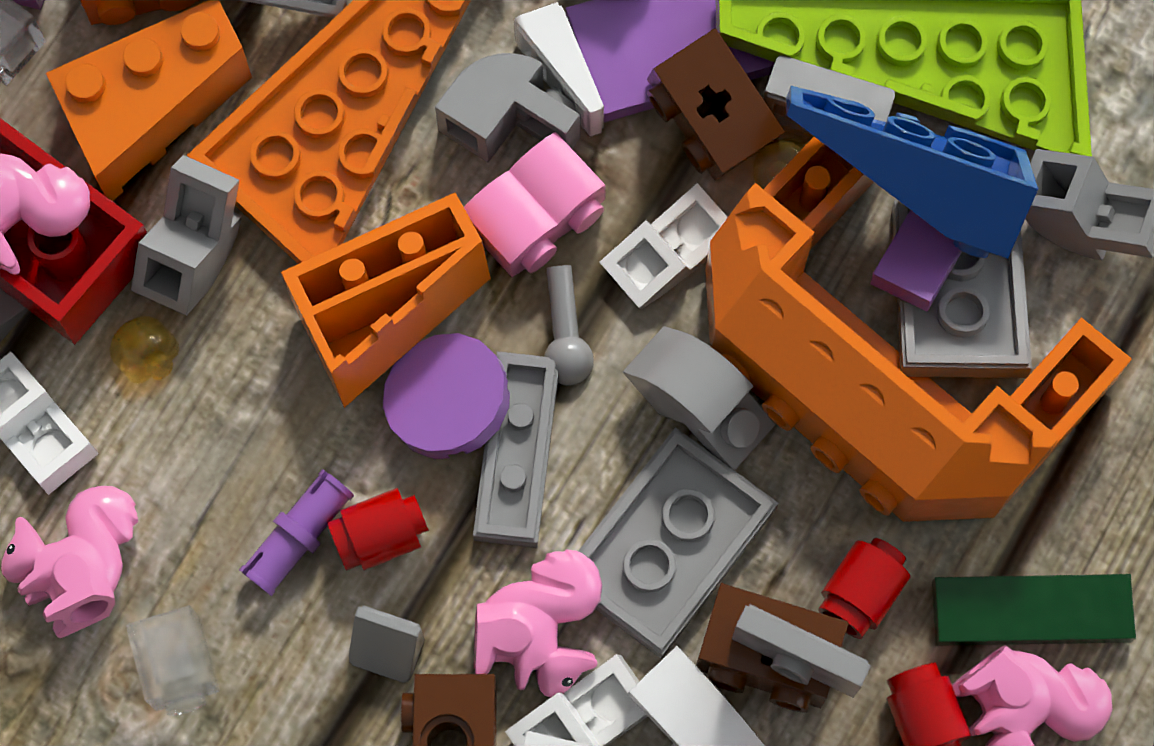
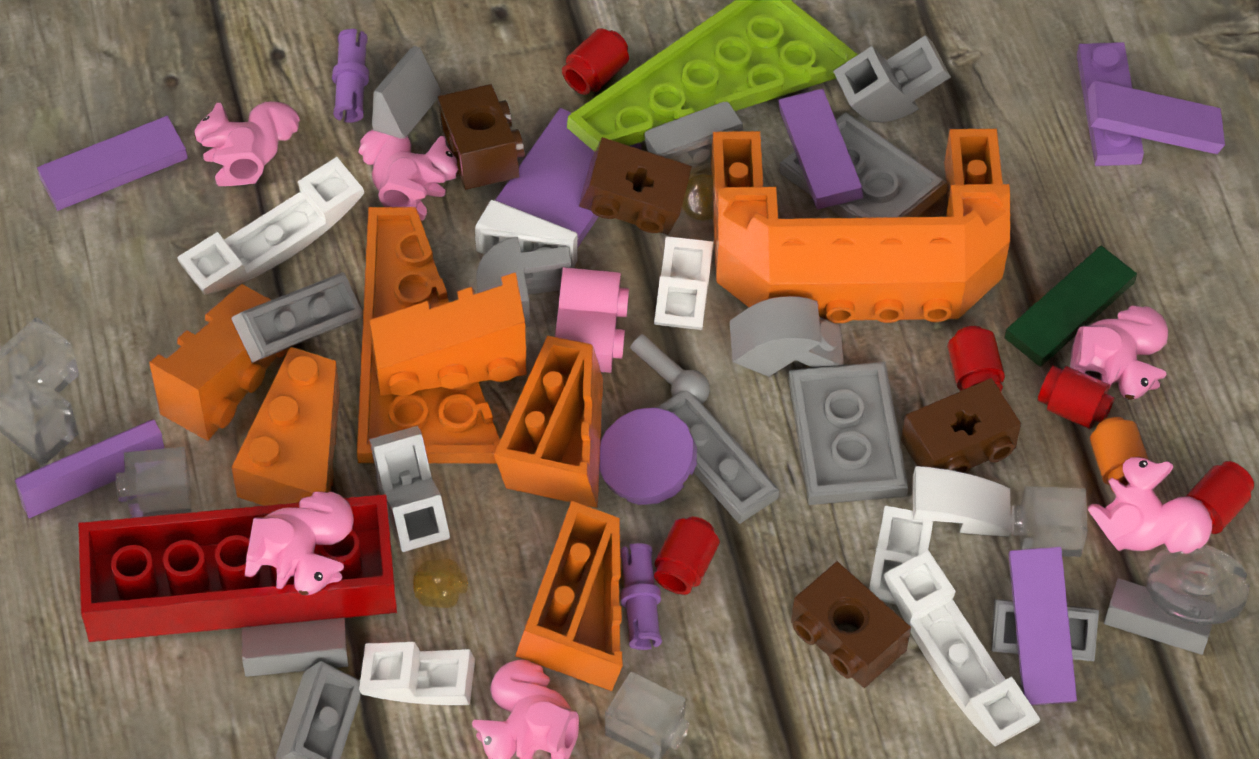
camera: 45 degrees left, 15 degrees down
light grey slope [348,605,425,683] -> none
bright pink animal [473,549,602,698] -> none
light grey plate [732,604,871,698] -> none
blue wedge [786,86,1038,259] -> none
none -> orange wedge [370,272,526,396]
none -> orange wedge [515,501,623,691]

